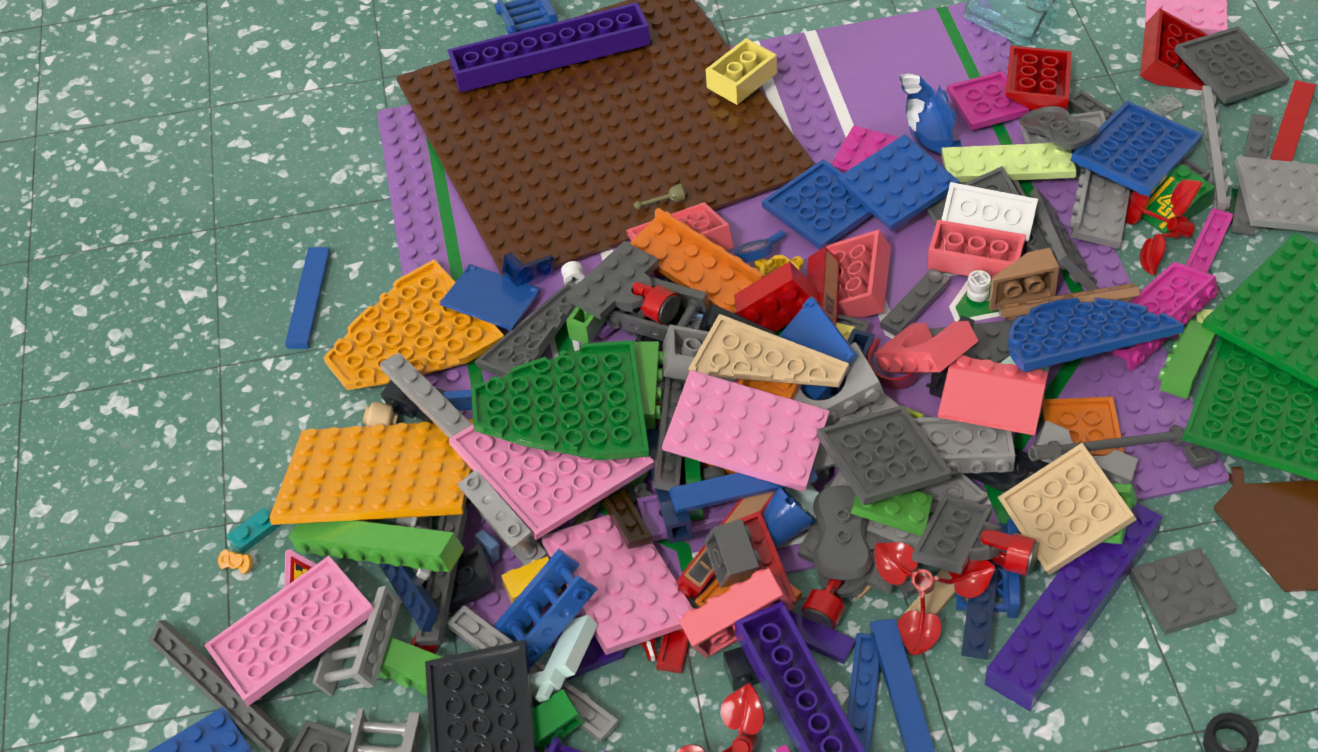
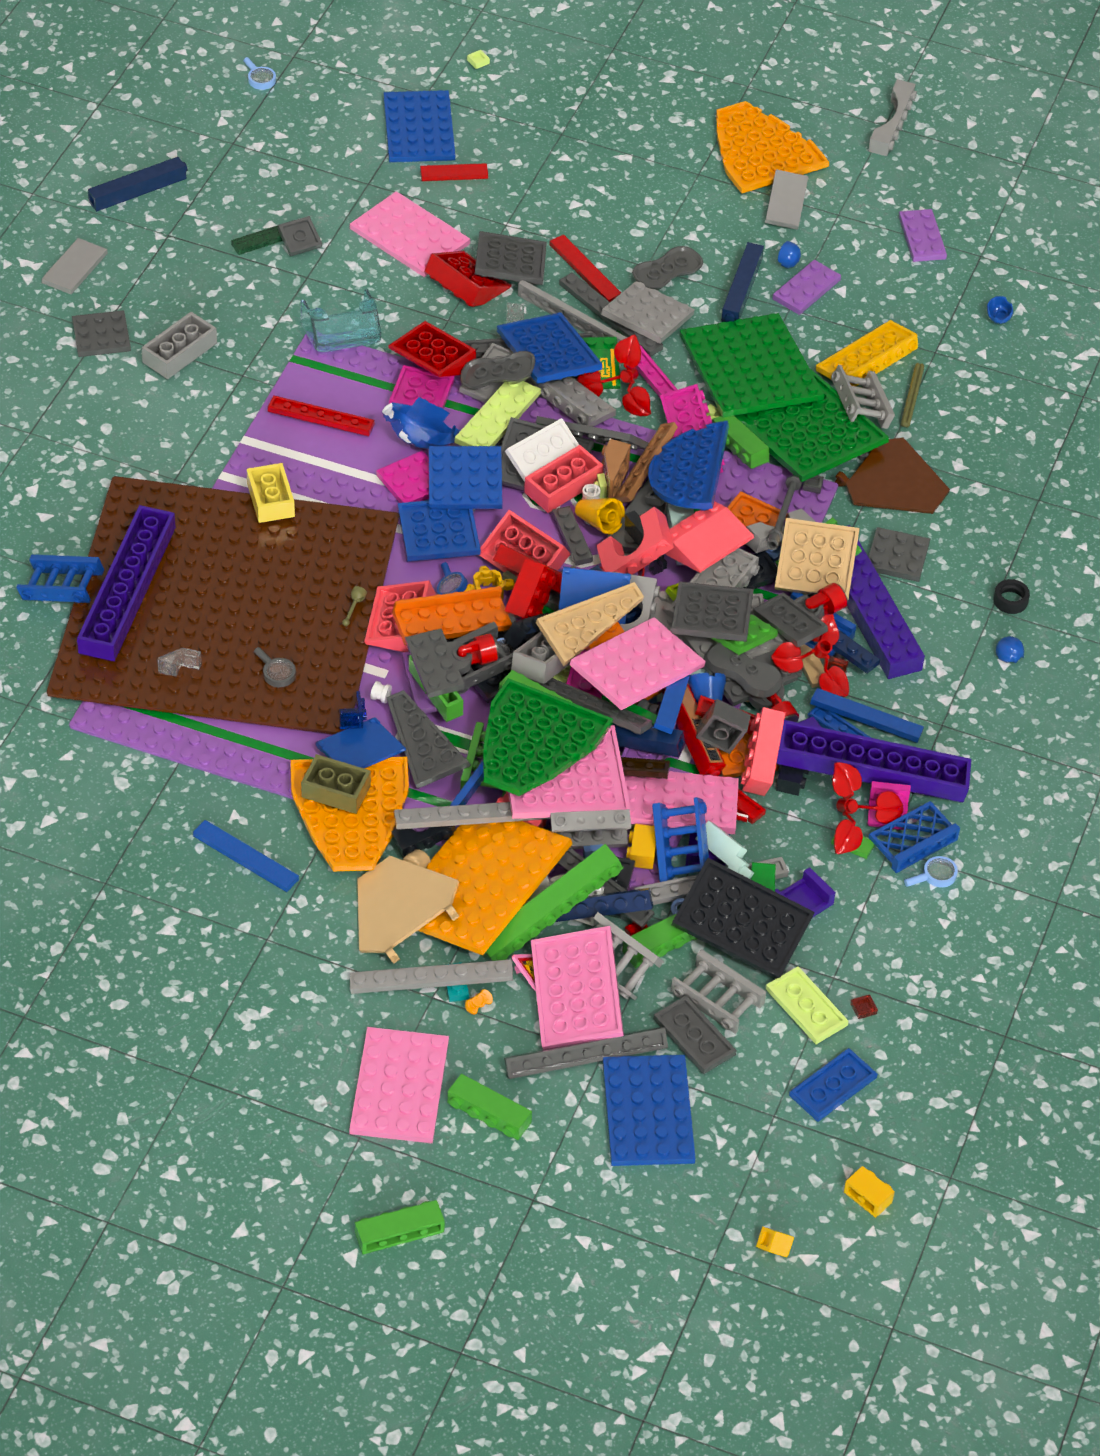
camera: 65 degrees left, 0 degrees up
none -> clear slope [157,648,202,676]
none -> piece [254,647,296,687]
none -> red tile [267,395,375,436]
none -> olive brick [301,754,371,814]
none -> bright pink plate [349,1027,449,1144]
none -> light grey plate [350,959,513,994]
none -> tan flag [357,856,460,964]
none -> bright green brick [448,1074,532,1140]
none -> yellow cone [575,498,625,534]
none -> clear red tile [827,656,849,674]

